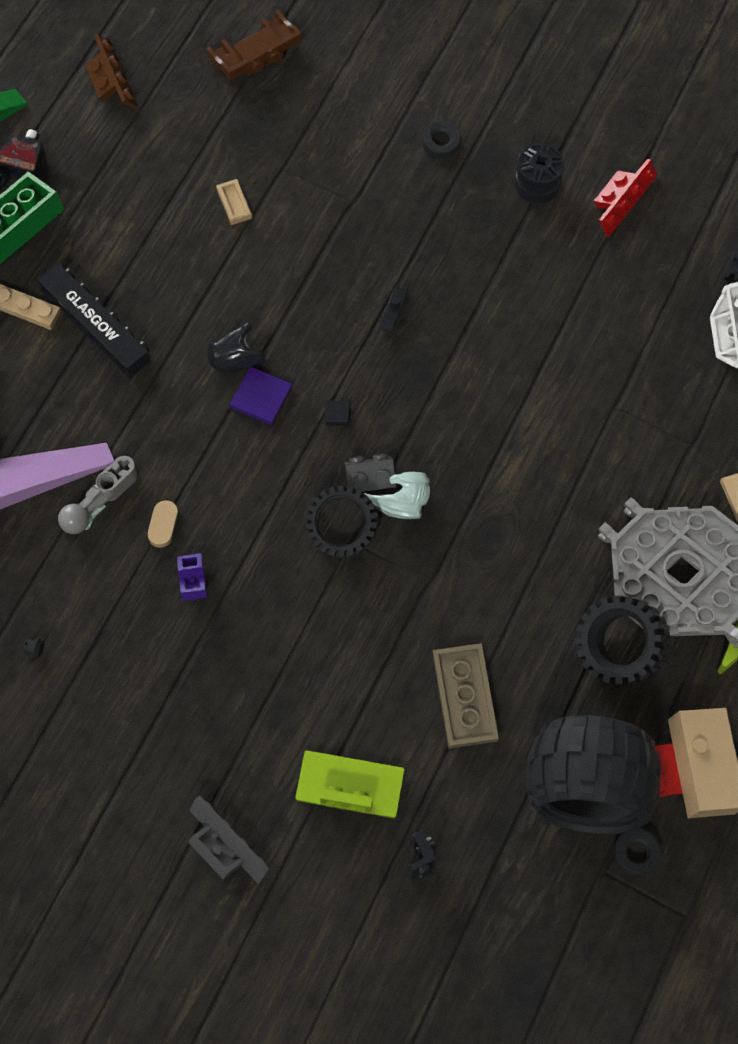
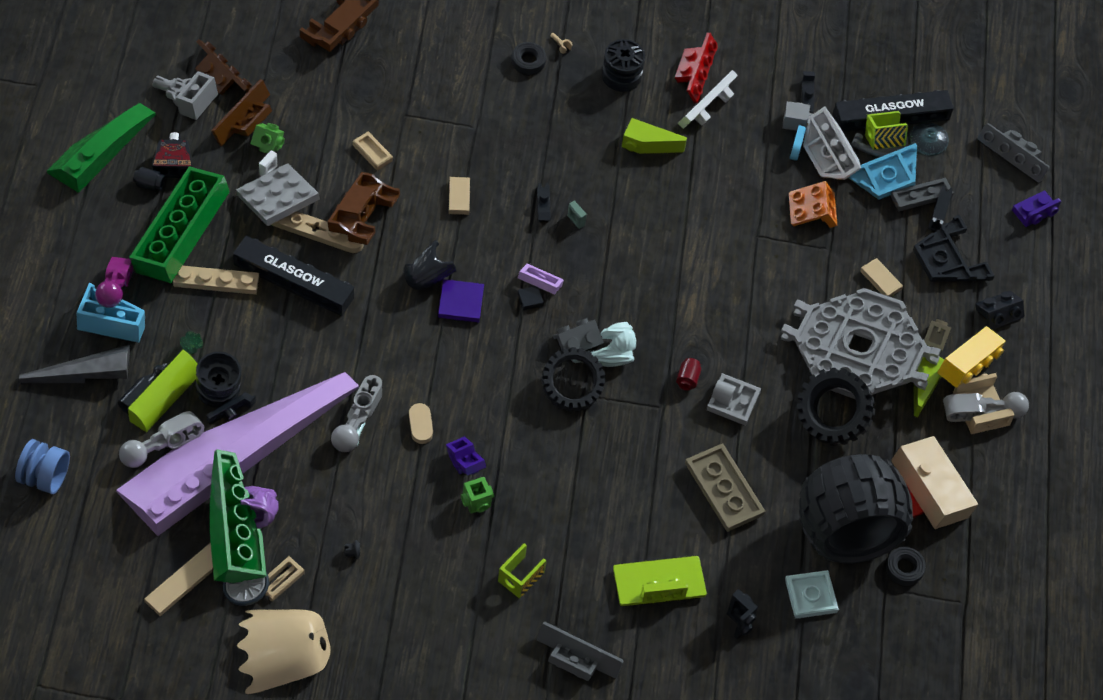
camera: 25 degrees left, 10 degrees down
none -> light grey brick [153,71,218,120]
none -> reddish brown bracket [211,79,272,146]
none -> light grey plate [236,163,320,226]
none -> bright green brick [250,123,285,153]
none -> white tile [259,150,277,176]
none -> tan piece [271,211,364,253]
none -> reddish brown bracket [327,172,400,245]
none -> tan tile [449,177,470,215]
none -> bright green brick [461,477,494,513]
none -> lime piece [498,543,546,598]
none -> lavender tile [518,264,564,295]
none -> tan hand [550,33,572,54]
none -> sand green tile [567,201,587,229]
none -> lime slope [622,118,687,154]
none -> dark red brick [676,358,701,390]
none -> white hinge [678,70,738,129]
none -> light grey plate [707,373,761,425]
none -> light grey brick [782,101,813,132]
none -> light aqua tile [785,570,839,619]
none -> orange bracket [789,181,837,228]
none -> medium azure tile [790,125,806,160]

